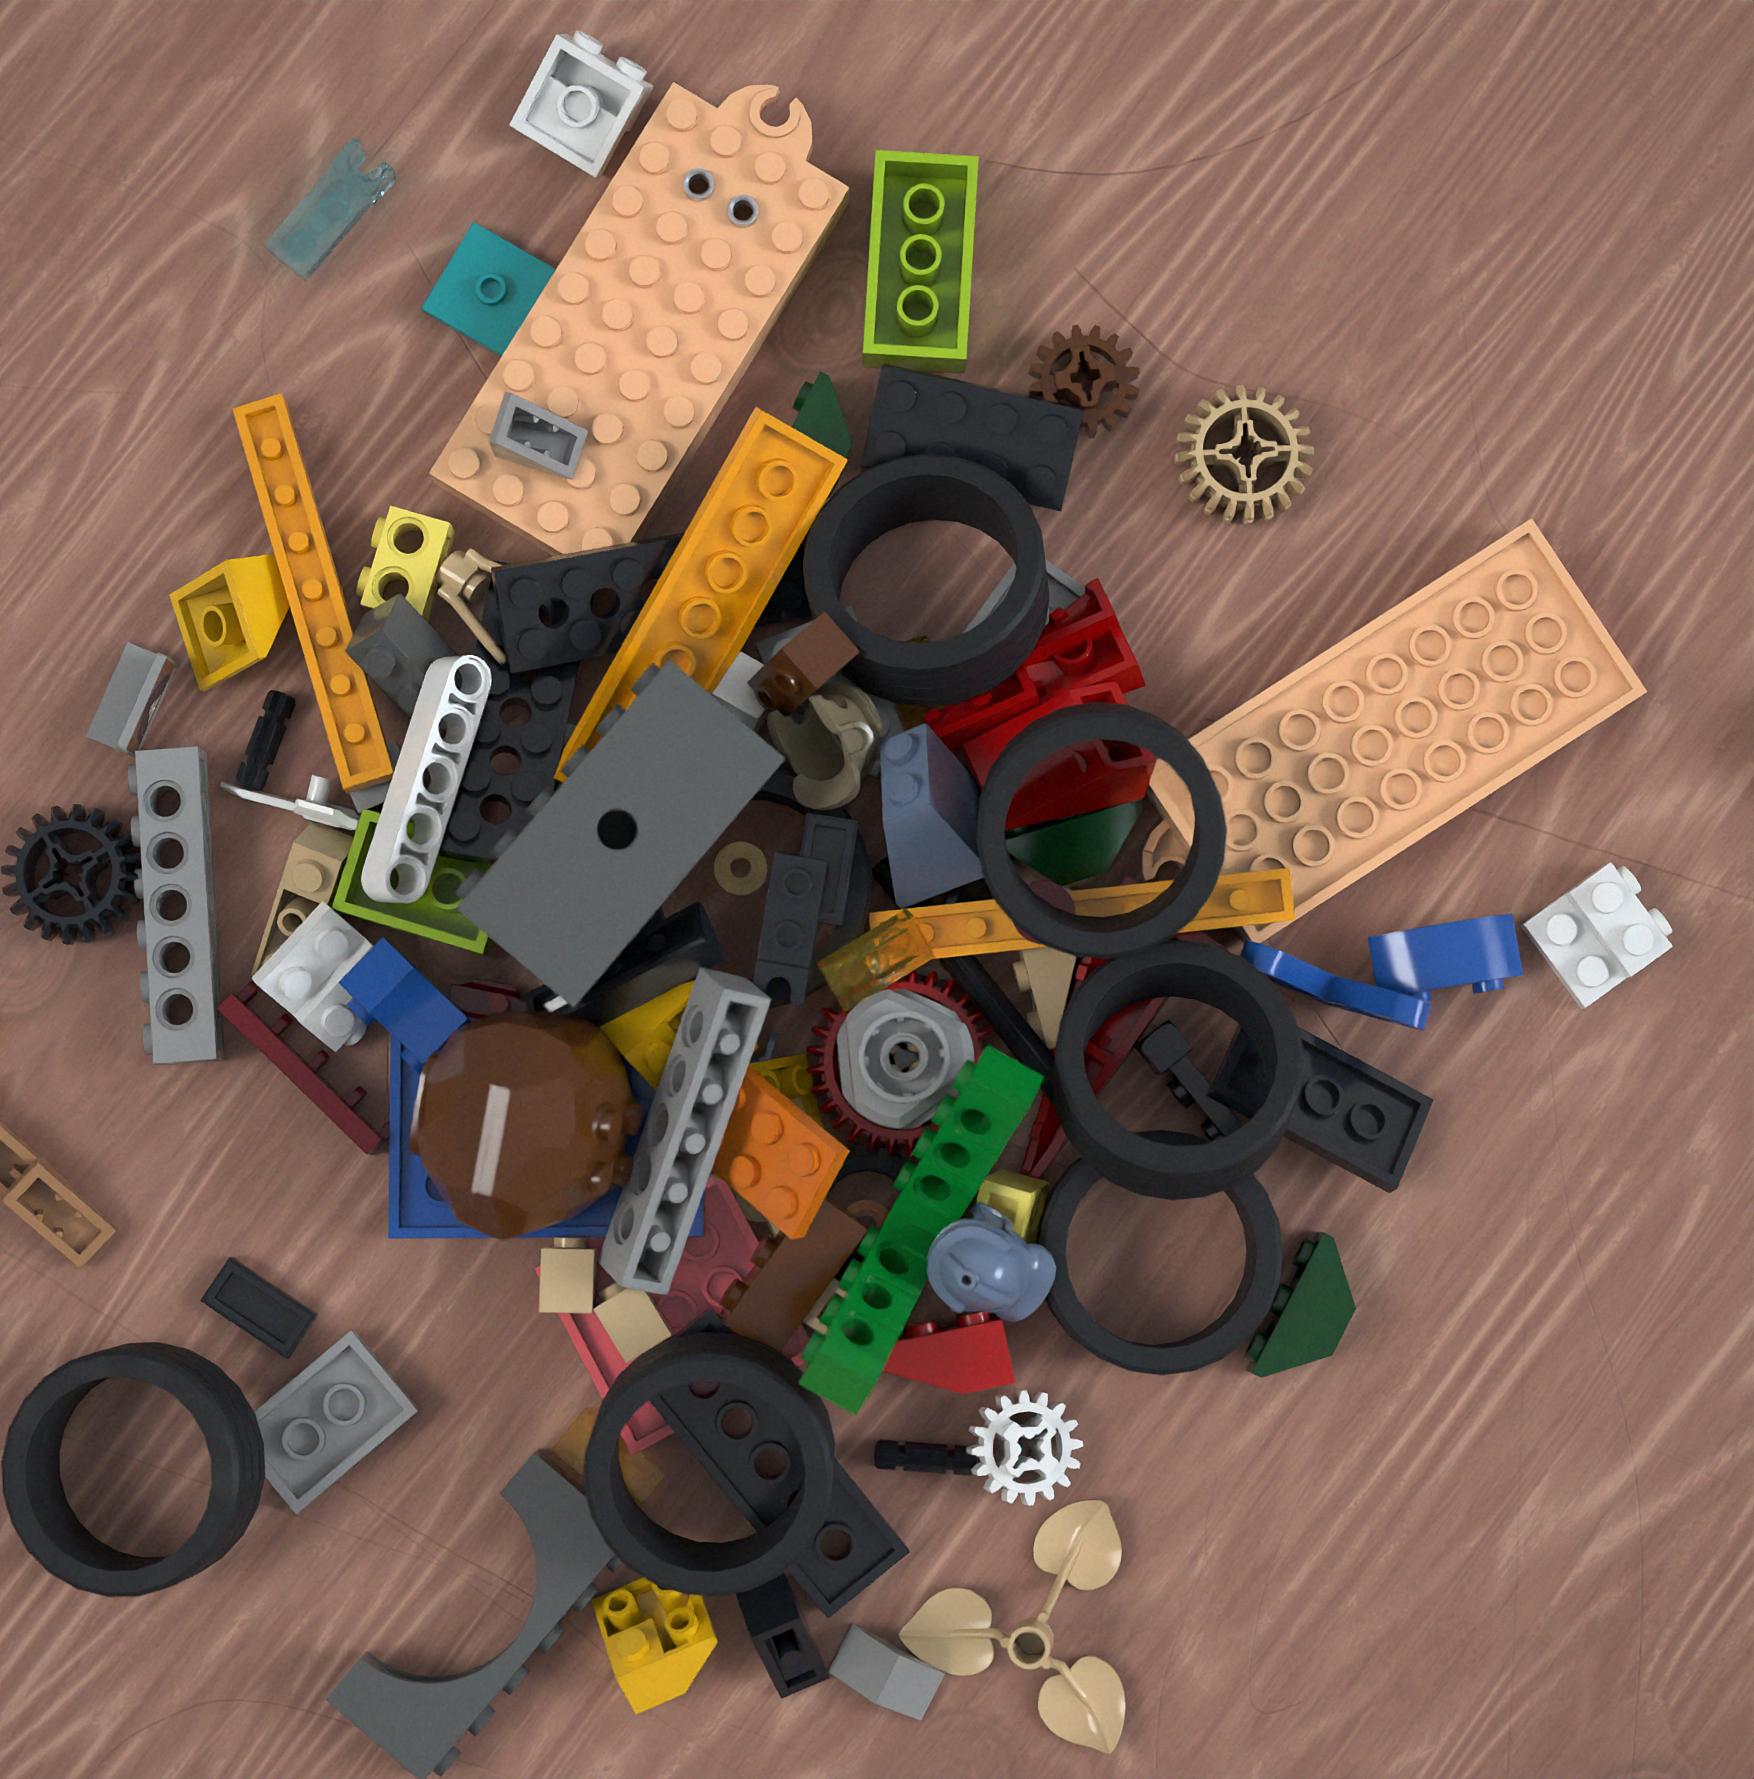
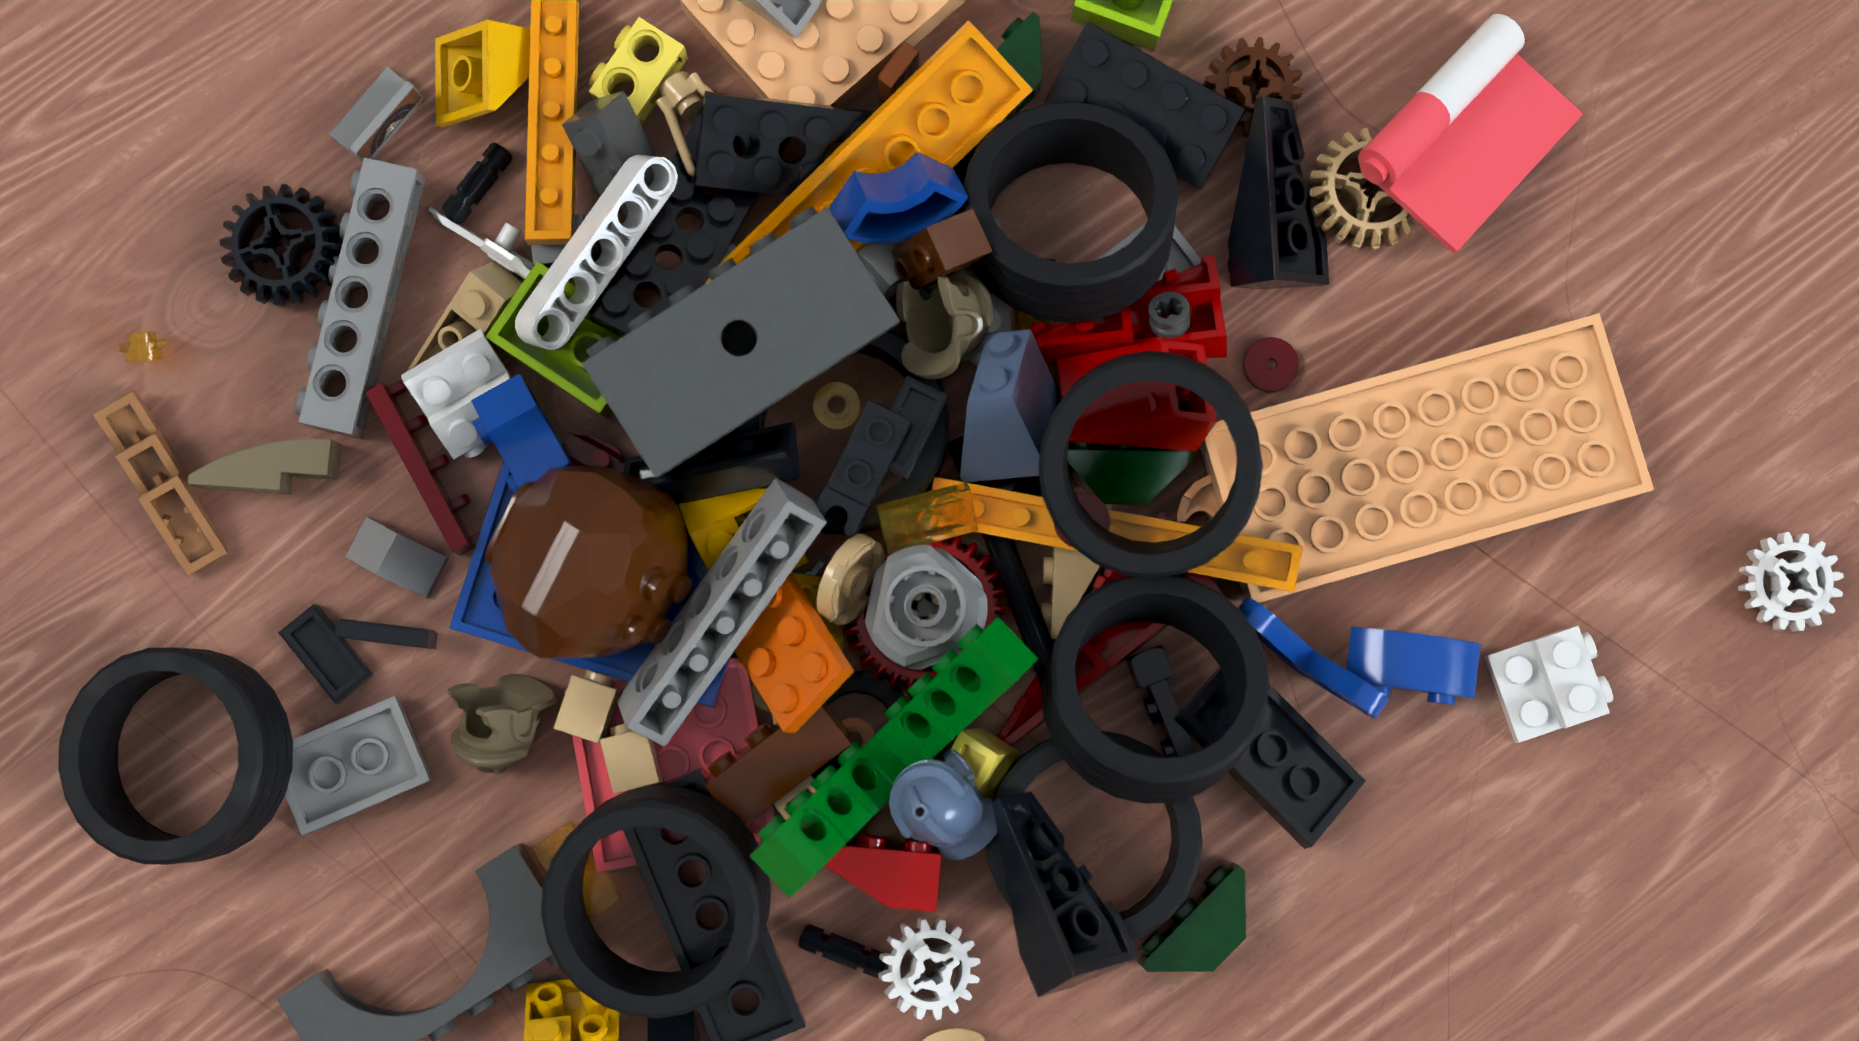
camera: 25 degrees right, 0 degrees up
none -> dark tan slope [188,439,341,495]
none -> black tile [335,619,438,649]
none -> light grey slope [345,517,448,598]
none -> dark tan helmet [447,674,558,774]
none -> tan tile [816,534,885,625]
none -> blue brick [829,151,968,244]
none -> dark orange tile [878,43,919,103]
none -> black wedge [992,792,1139,998]
none -> dark grey bush [1148,292,1190,339]
none -> black wedge [1228,96,1329,289]
none -> dark red wheel [1243,337,1299,392]
none -> coral door [1358,14,1584,254]

